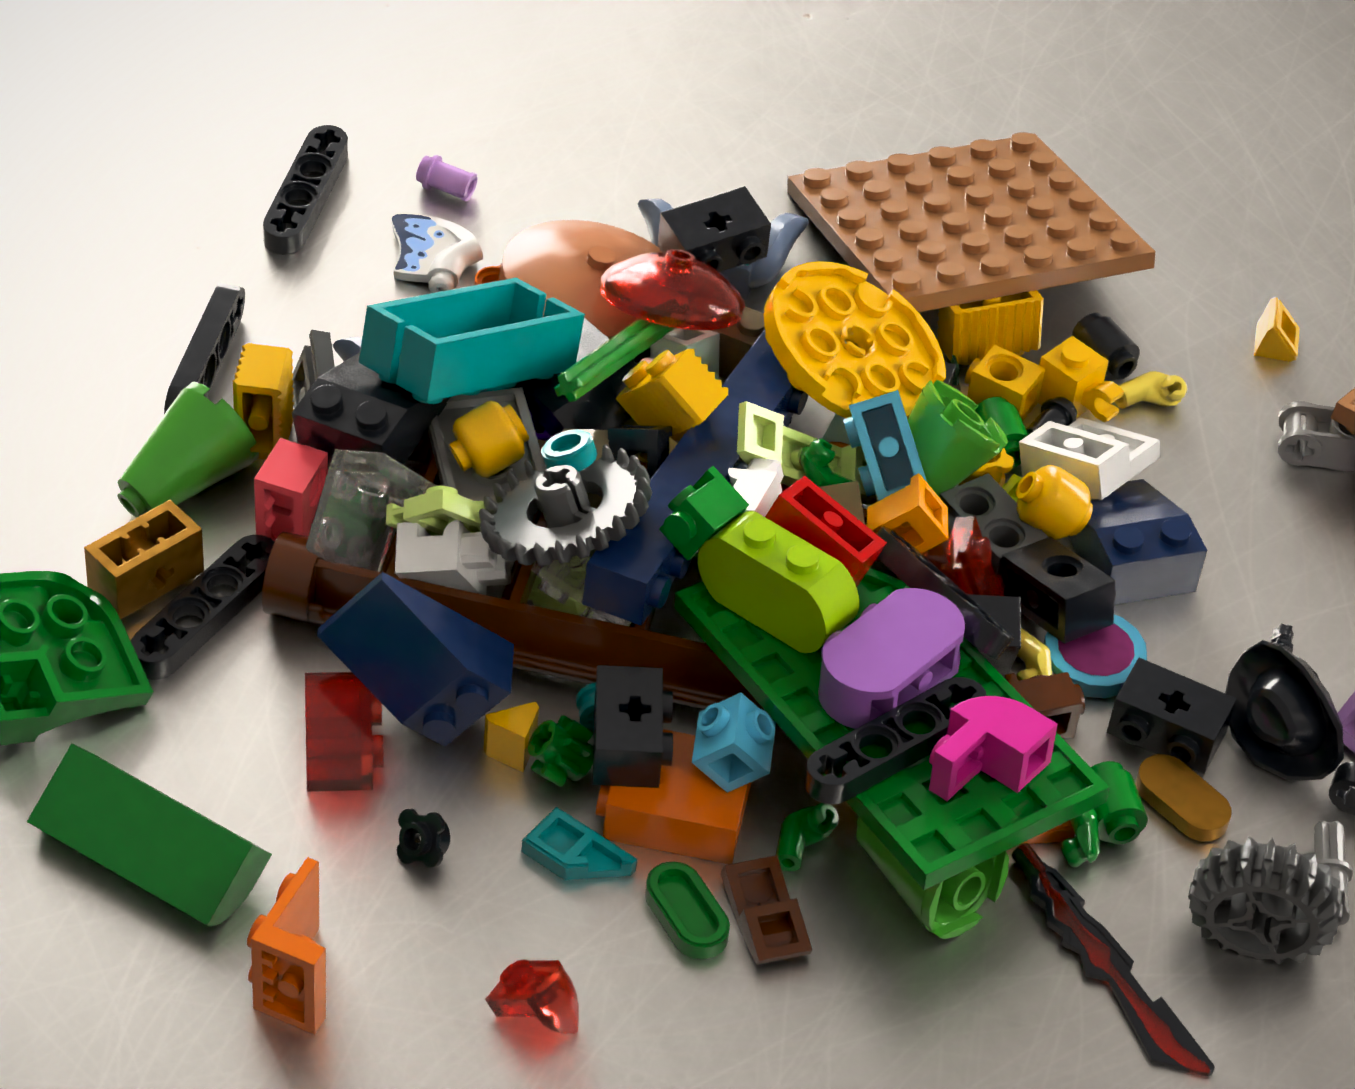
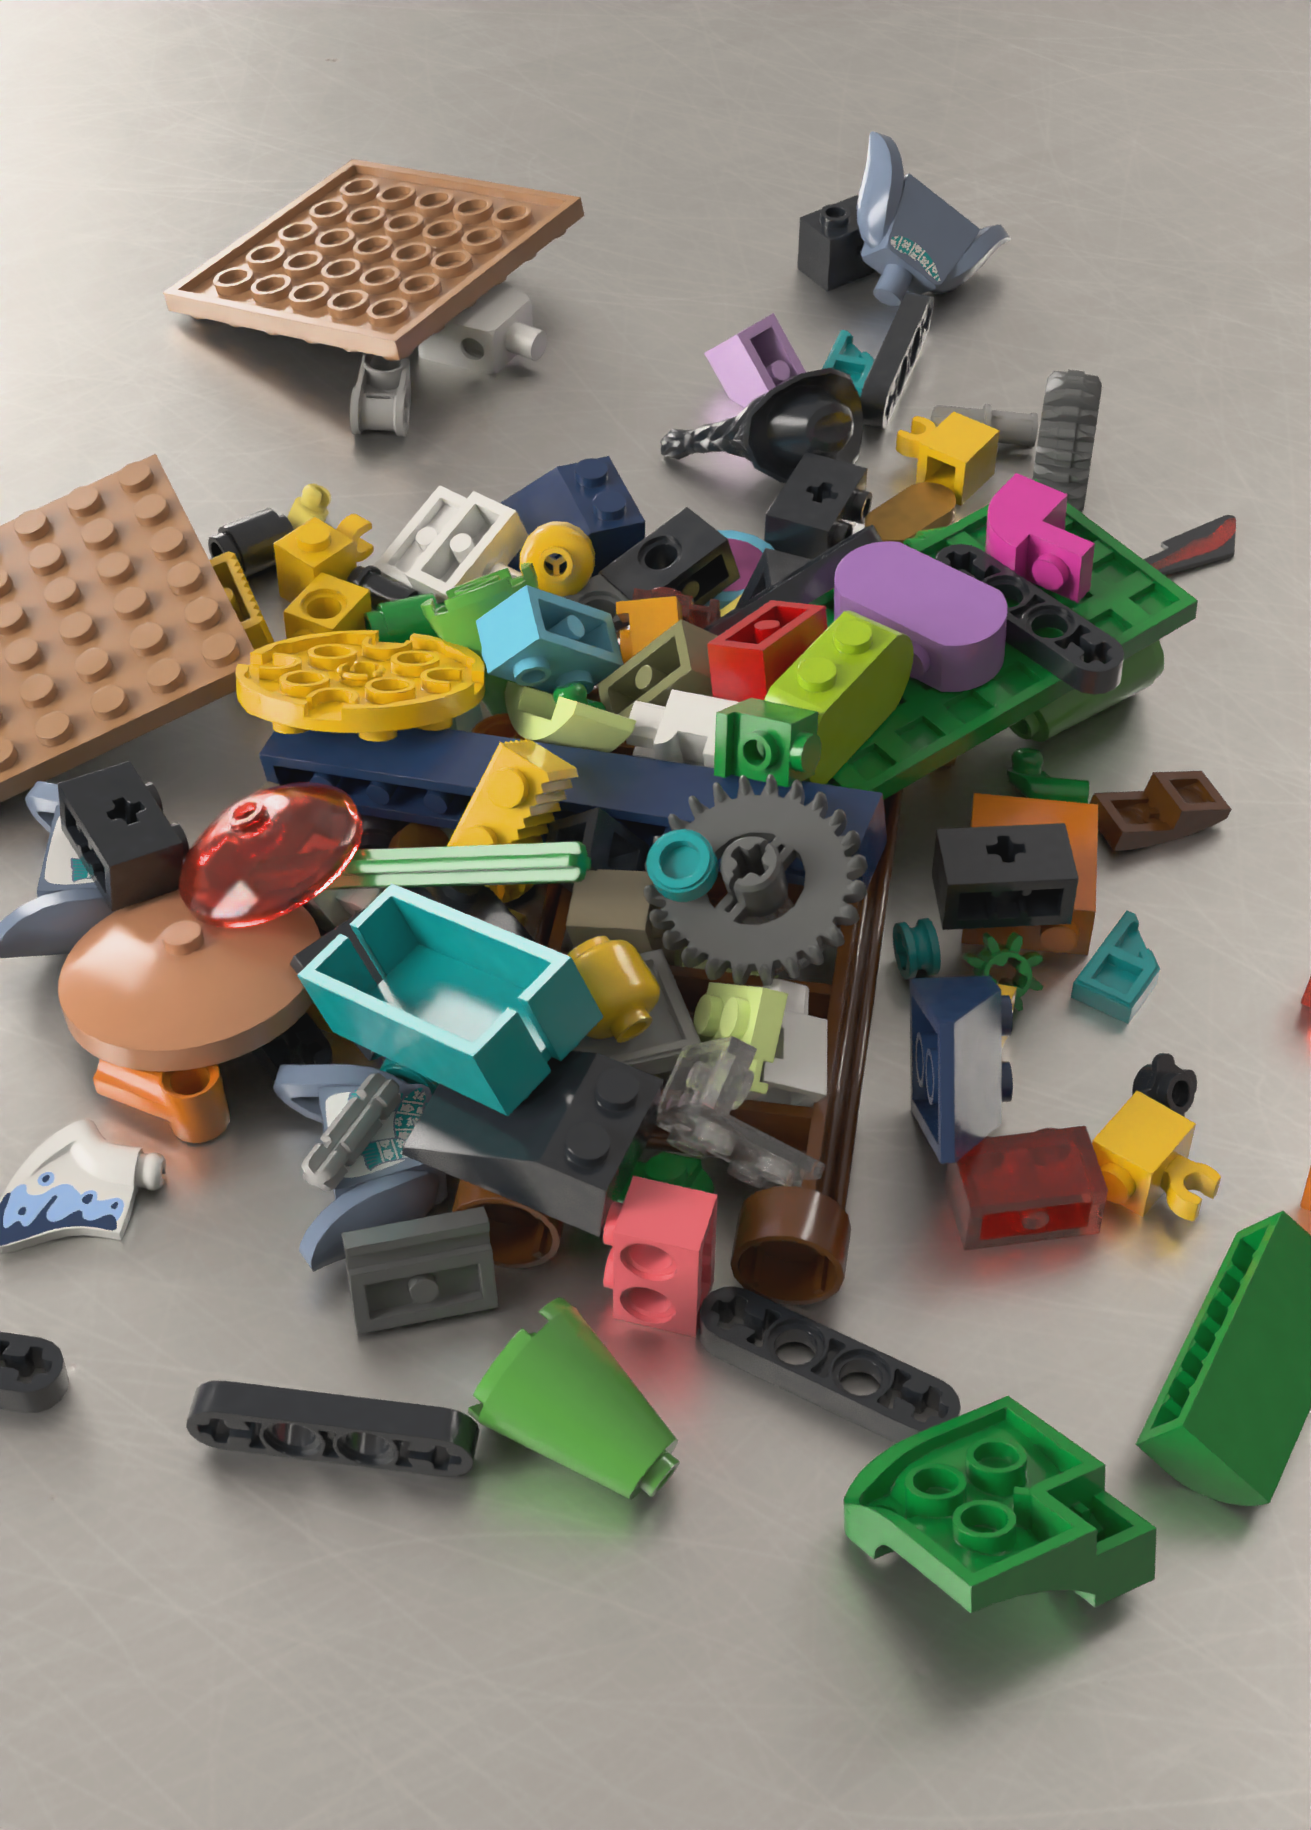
camera: 90 degrees left, 0 degrees up
pearl gold brick [84,500,204,619] -> none
yellow brick [233,343,294,460] -> none
green tile [645,862,730,959] -> none
medium azure brick [692,692,776,793] -> none
yellow slope [1254,297,1300,362] -> none
none -> yellow brick [896,411,1000,506]
none -> yellow brick [1084,1091,1221,1221]

